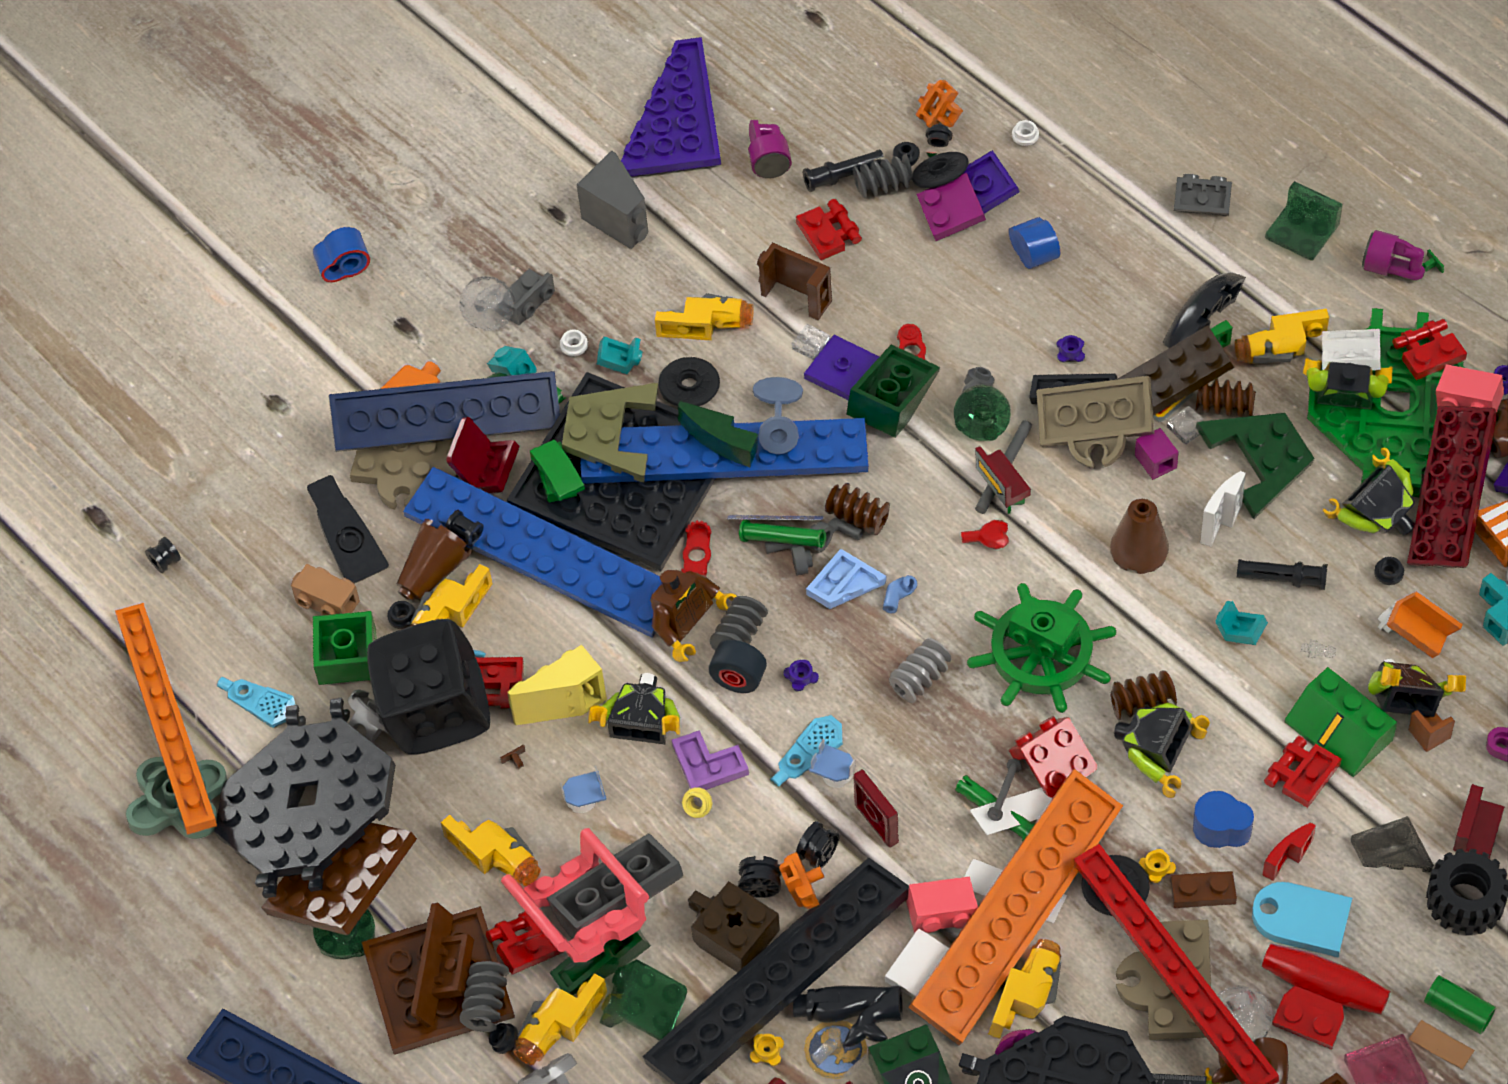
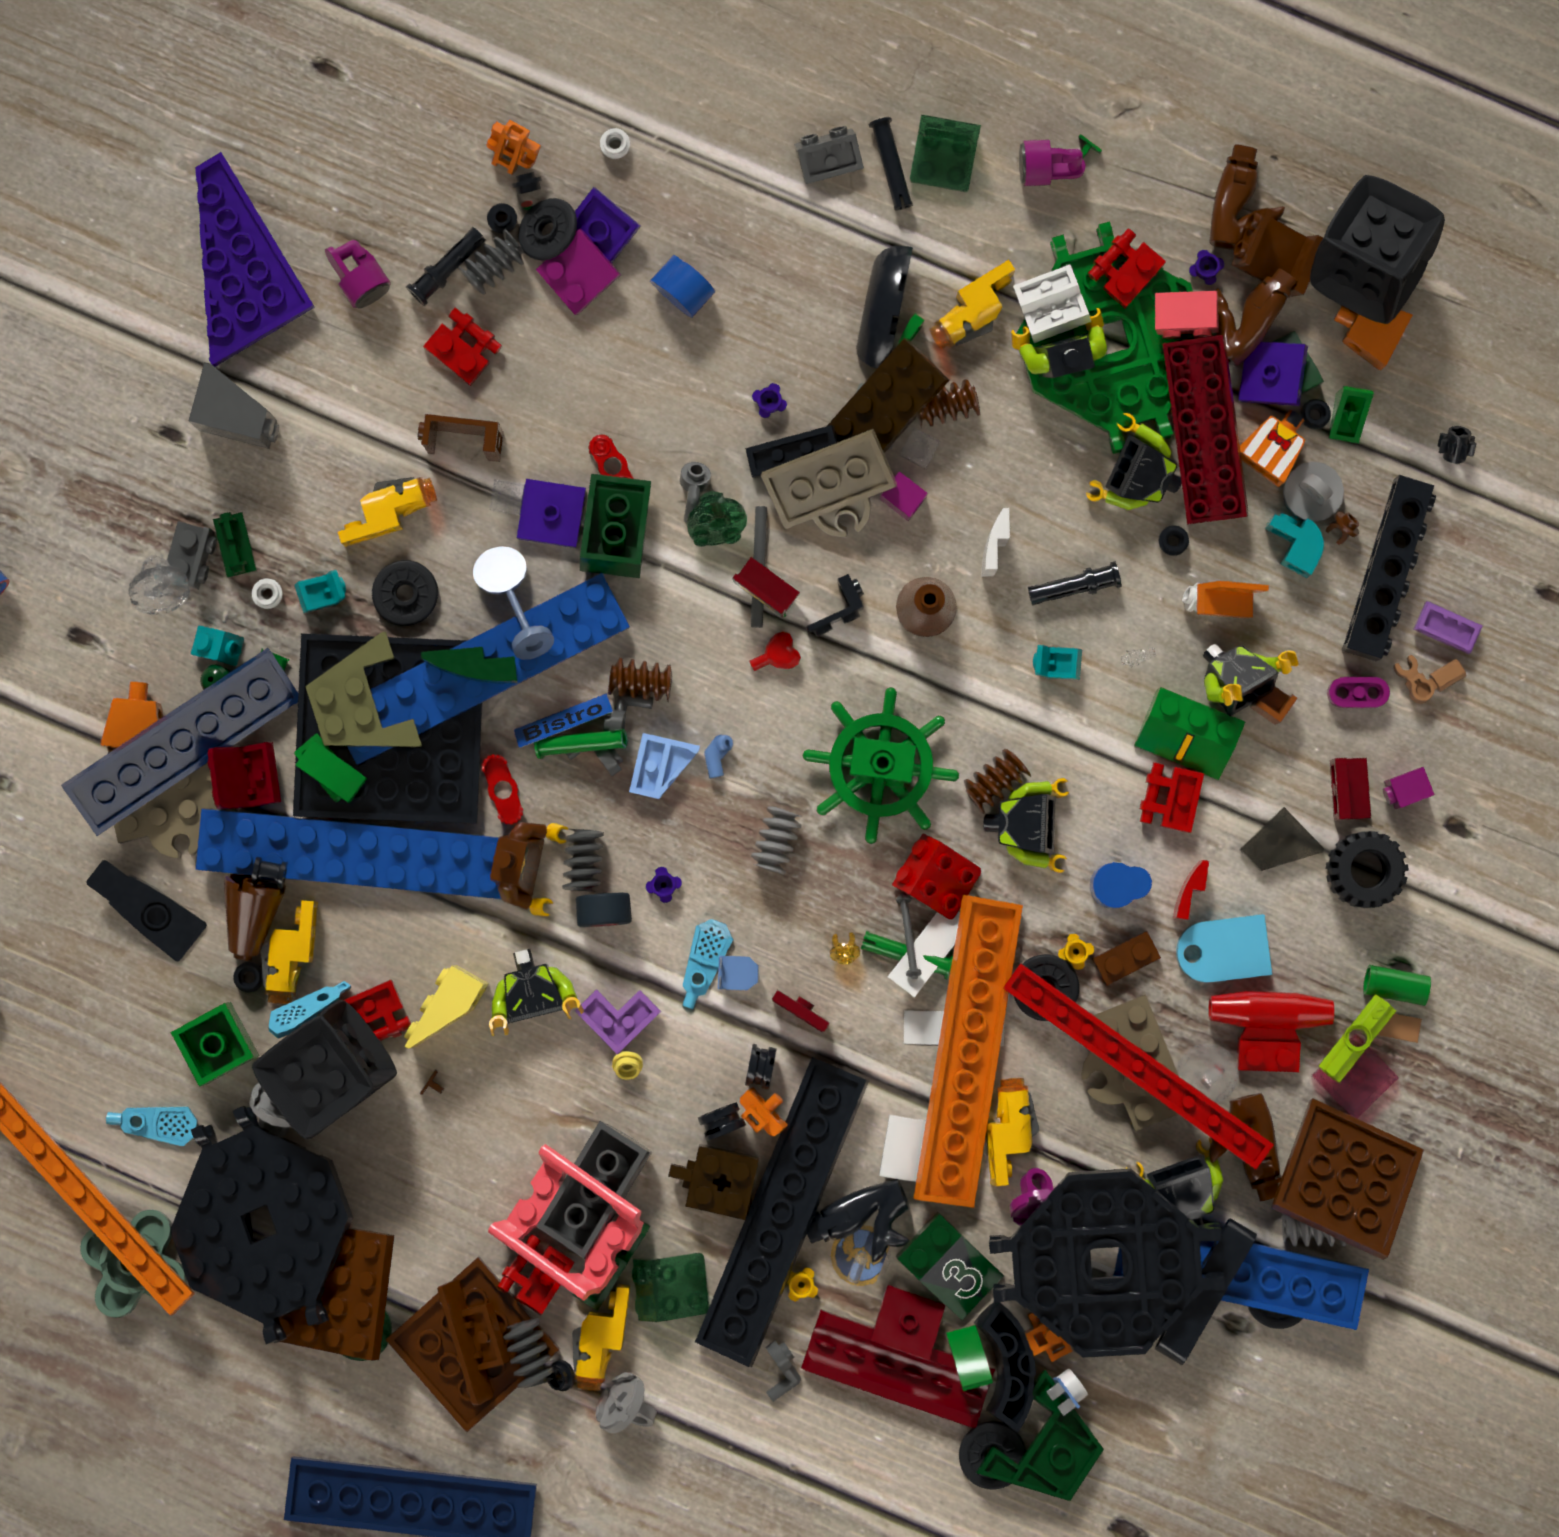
camera: 30 degrees left, 30 degrees up
medium nougat brick [291,564,360,615] -> none
yellow plate [441,815,541,886] -> none
medium blue piece [560,765,607,813] -> none
coral brick [906,876,978,933] -> none
dark green wing [1196,413,1315,519] -> none
none -> dark green hinge [213,512,257,578]
none -> black bracket [806,574,864,637]
none -> clear yellow plate [830,932,861,965]
none -> black pin [868,117,913,211]
none -> lime piece [1318,994,1397,1083]

